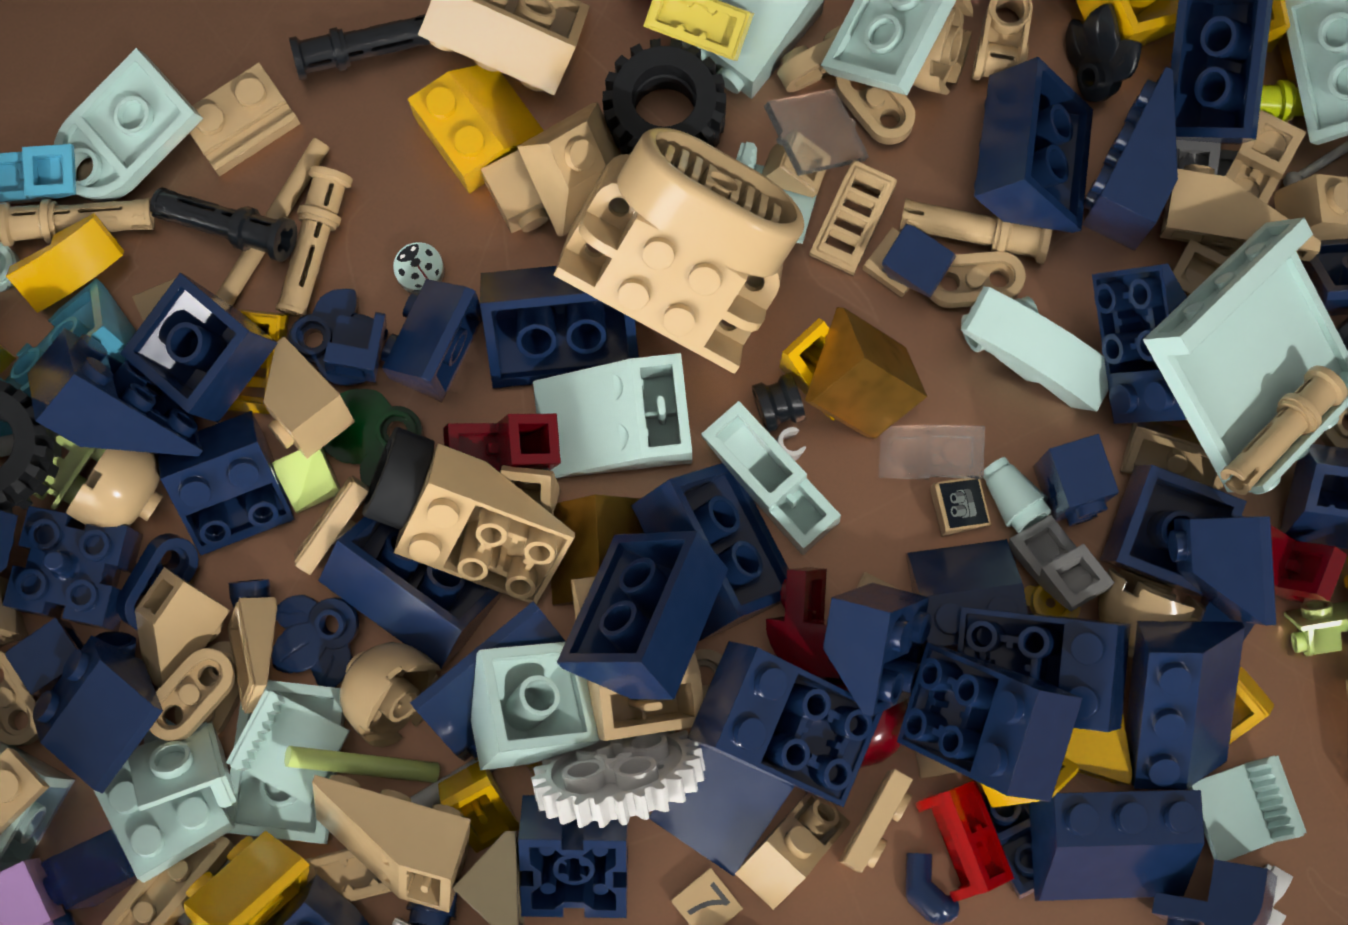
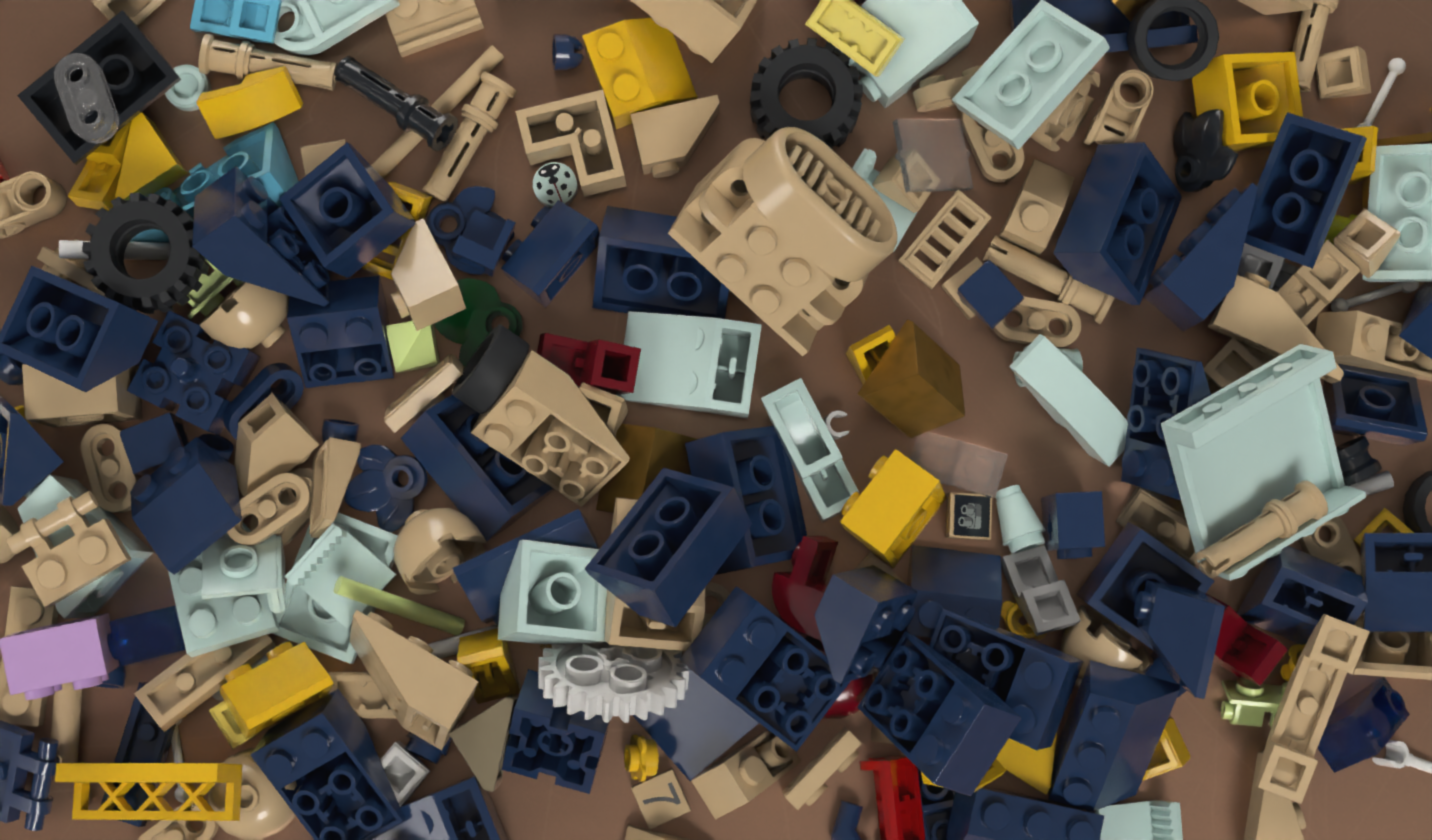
camera: 10 degrees right, 5 degrees up
tan slope [517,102,621,236] -> none
black wheel [752,373,806,432] -> none
none -> tan brick [515,89,627,197]
none -> dark blue hinge [552,34,584,70]
none -> yellow plate [624,735,659,782]
none -> yellow slope [840,449,947,569]
none -> tan slope [999,159,1075,257]
none -> tan slope [1334,209,1401,278]

